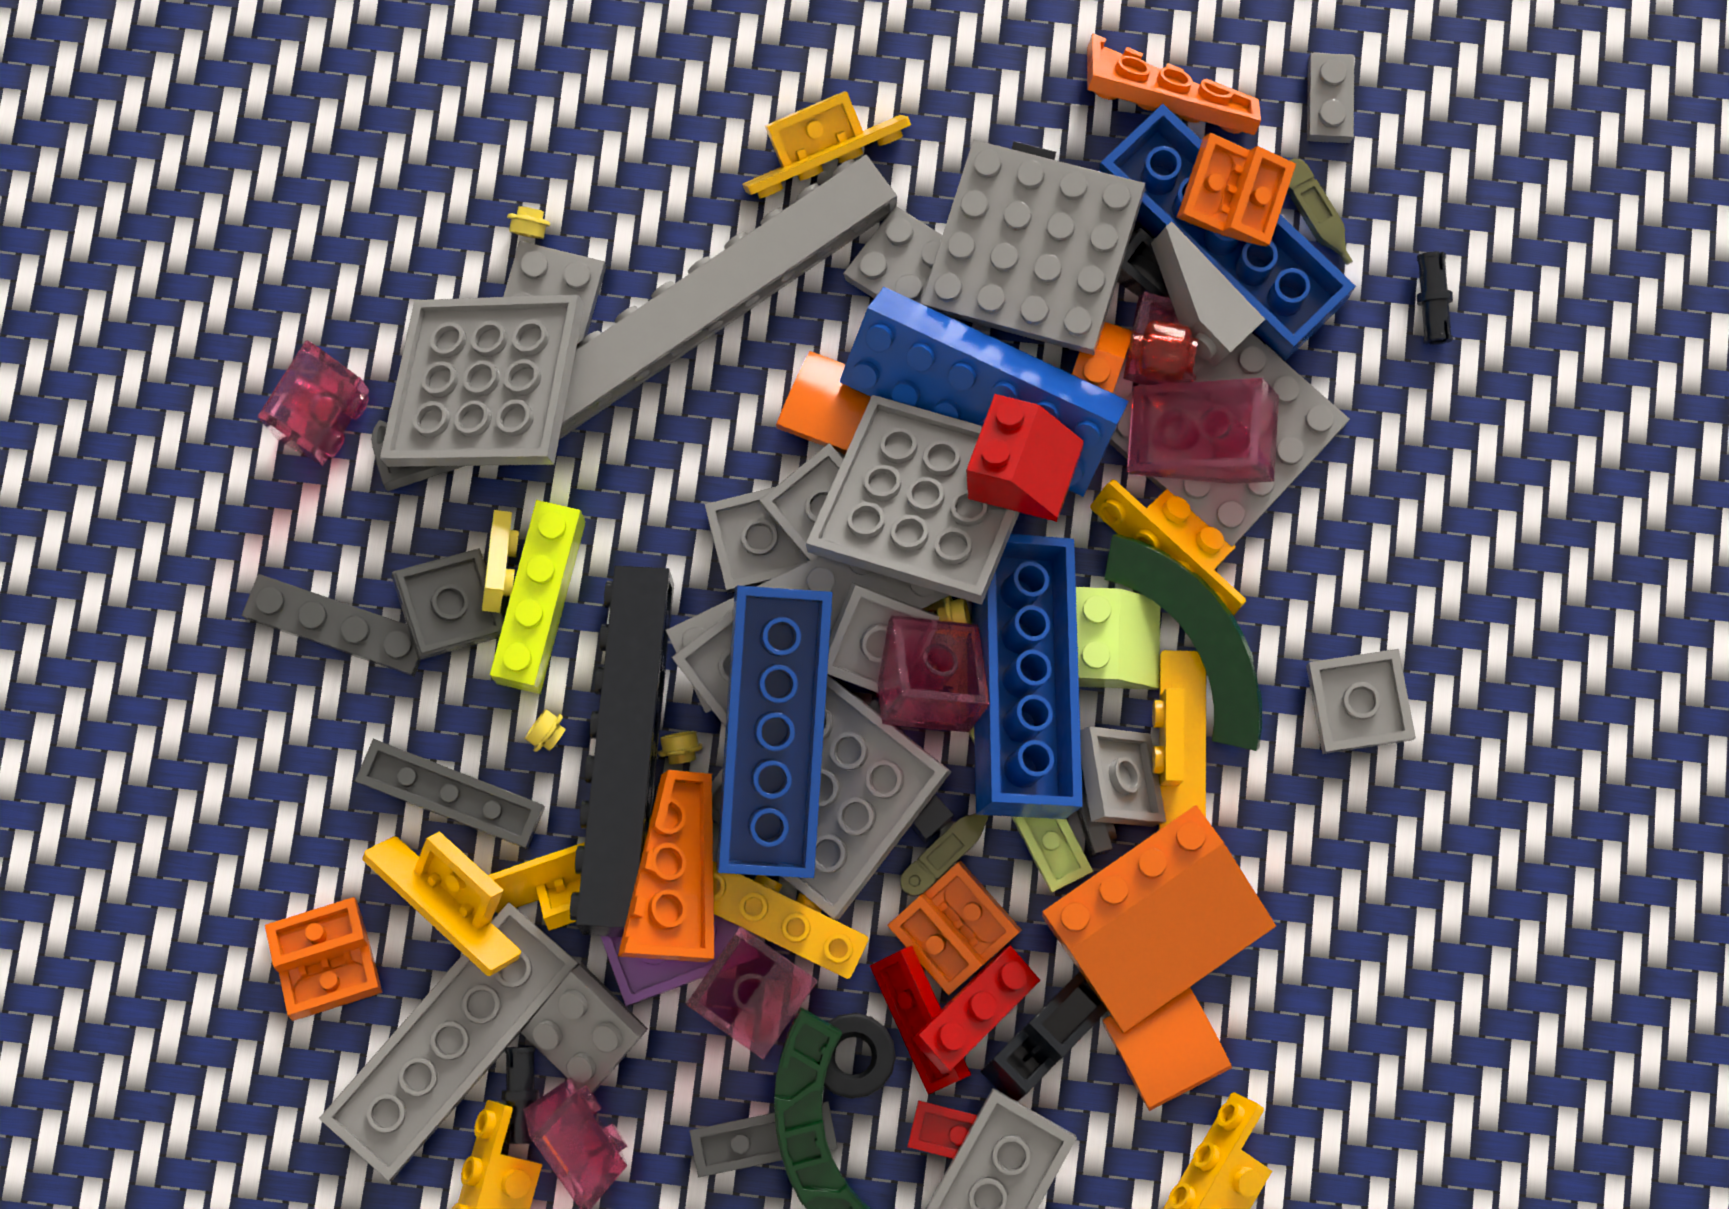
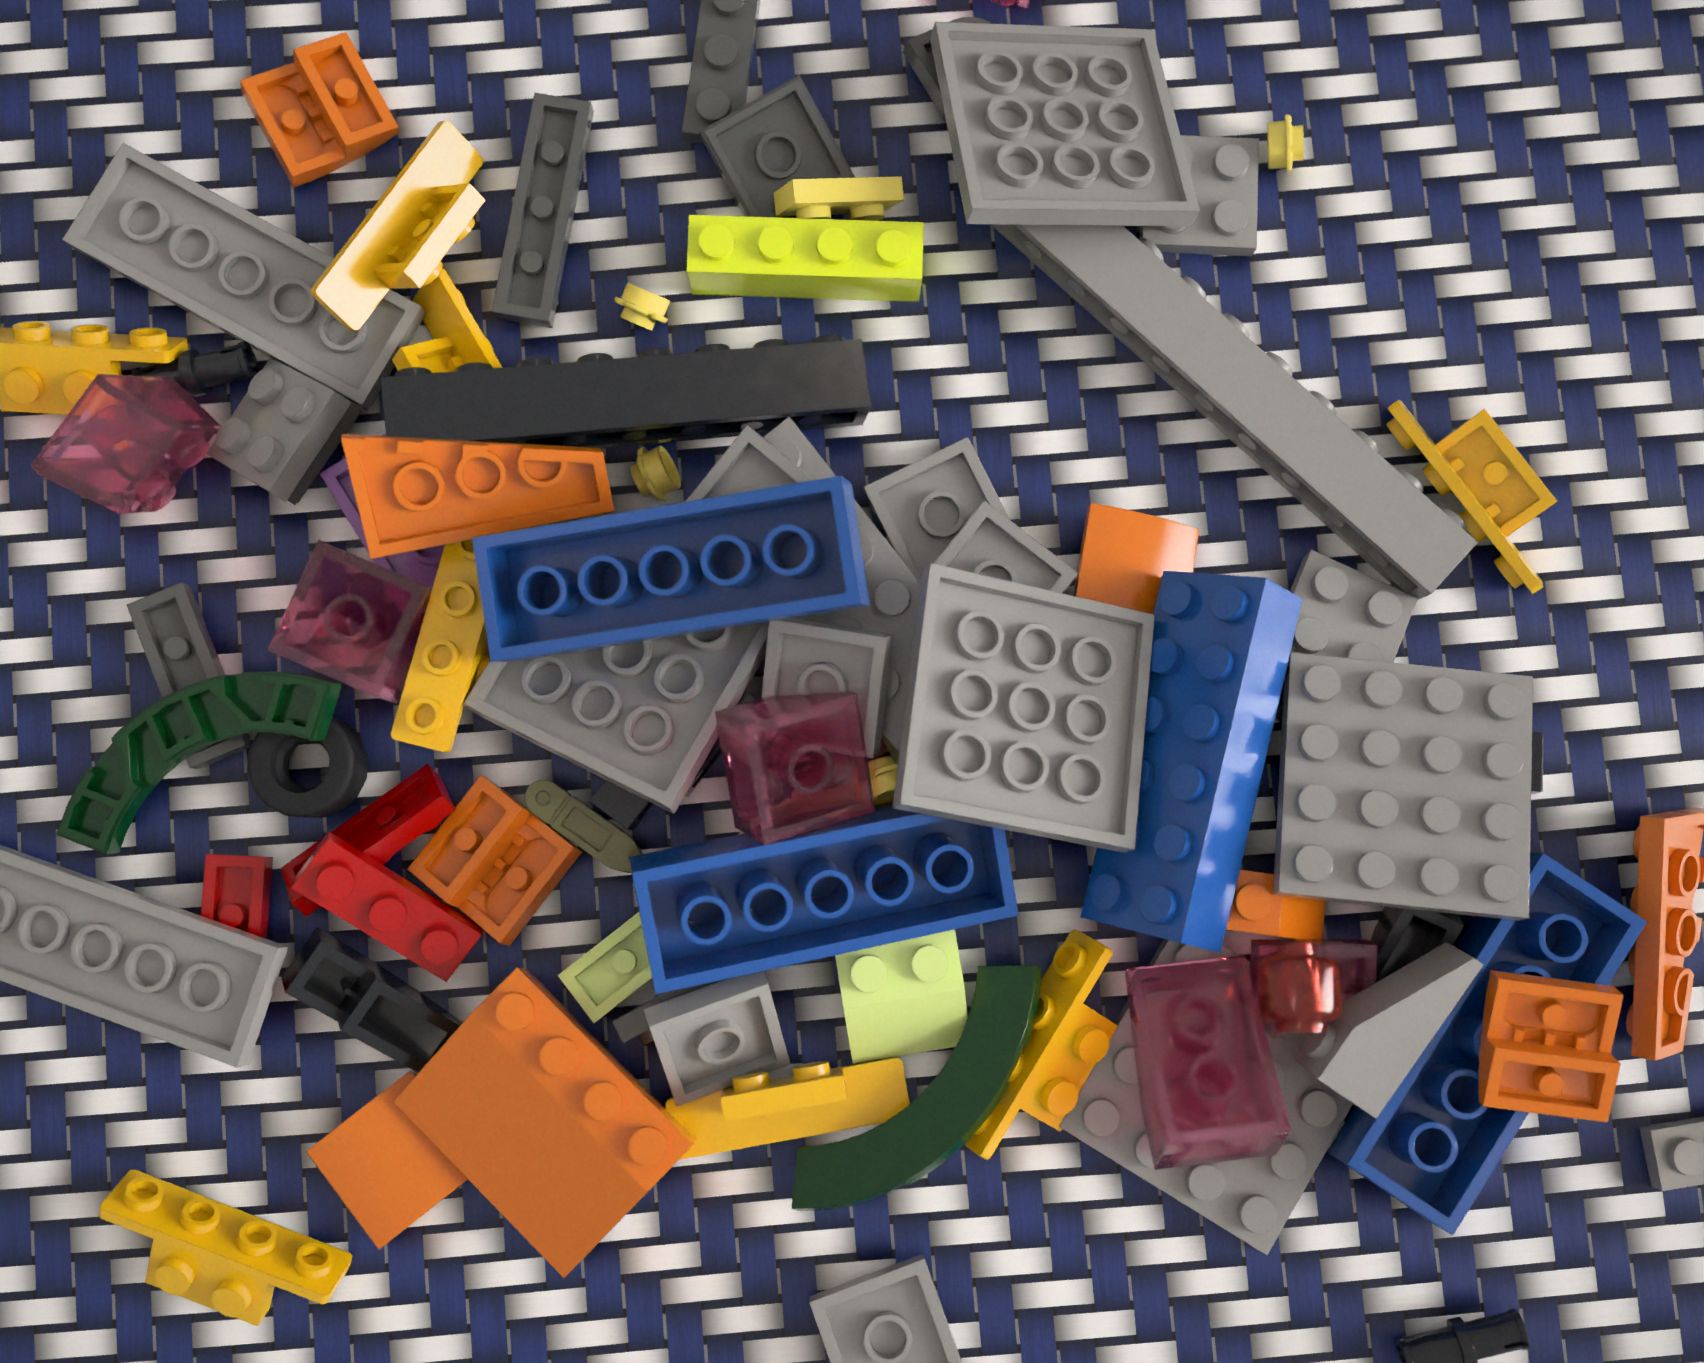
camera: 75 degrees right, 5 degrees up
red slope [966,394,1084,522] -> none
olive piece [1287,158,1353,265] -> none

